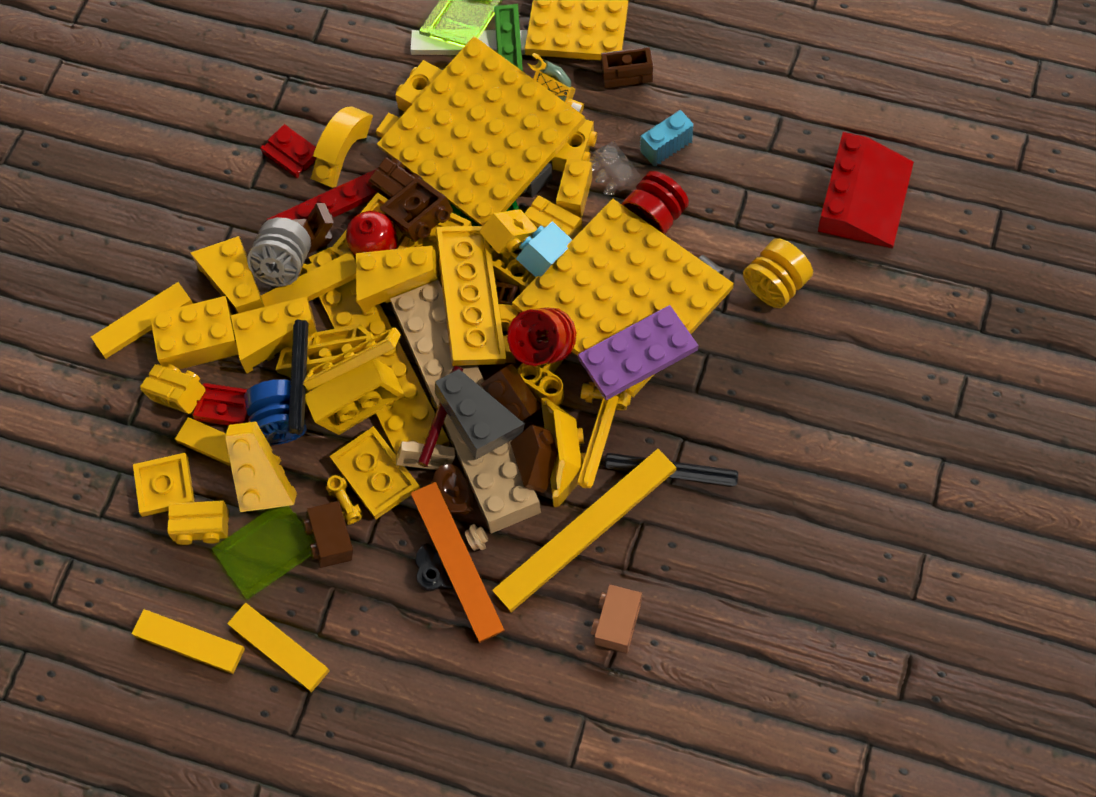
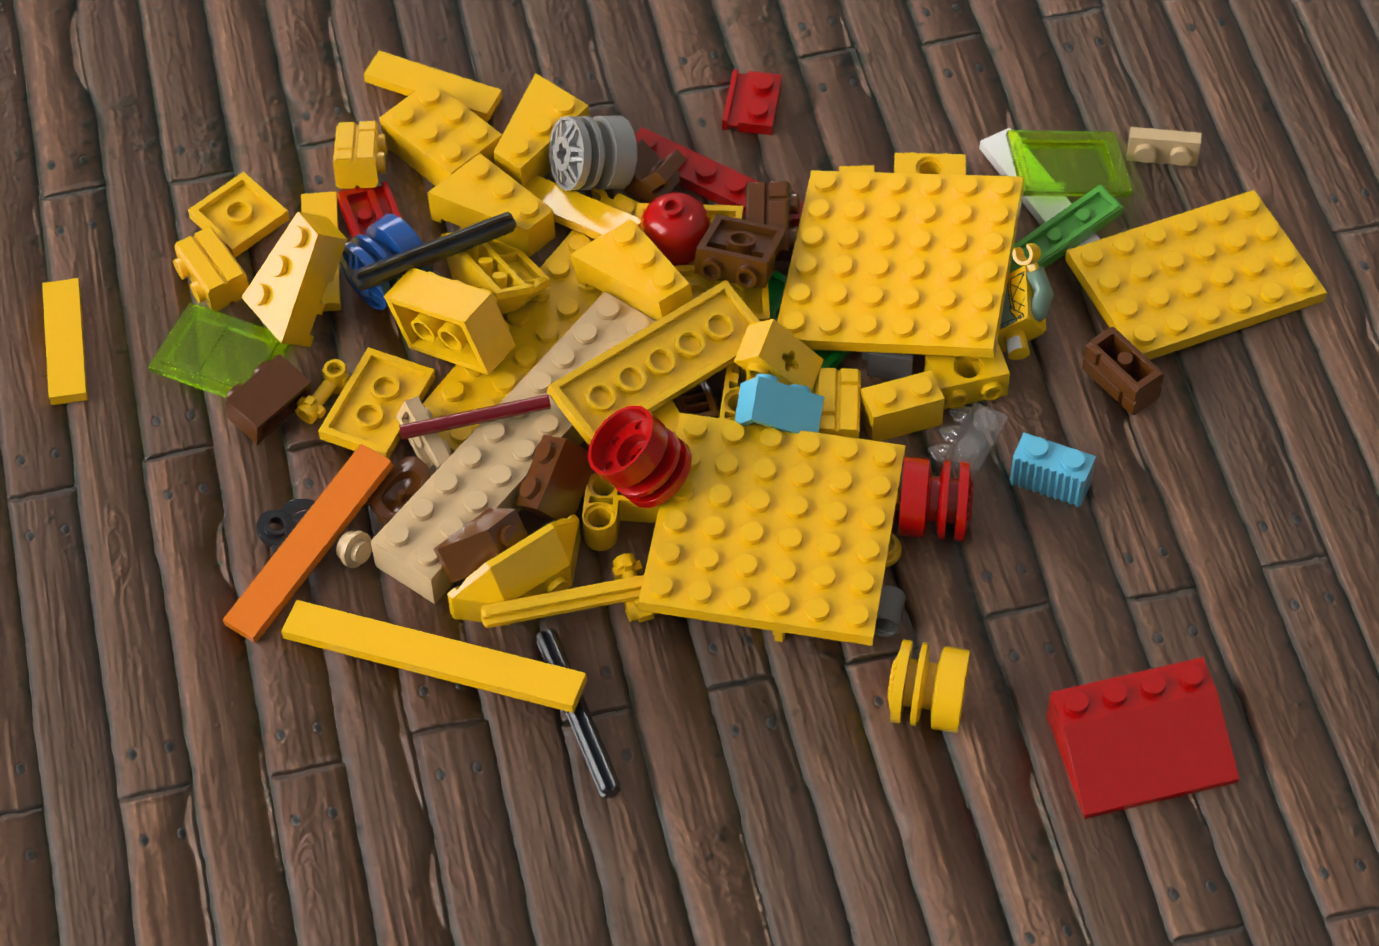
camera: 55 degrees right, 10 degrees down
yellow tile [227,603,330,693] -> none
yellow tile [303,327,401,391] -> none
yellow arch [311,107,373,188] -> none
dark grey wedge [435,369,524,460] -> none
medium lavender plate [578,305,699,400] -> none
nougat brick [591,584,642,653] -> none

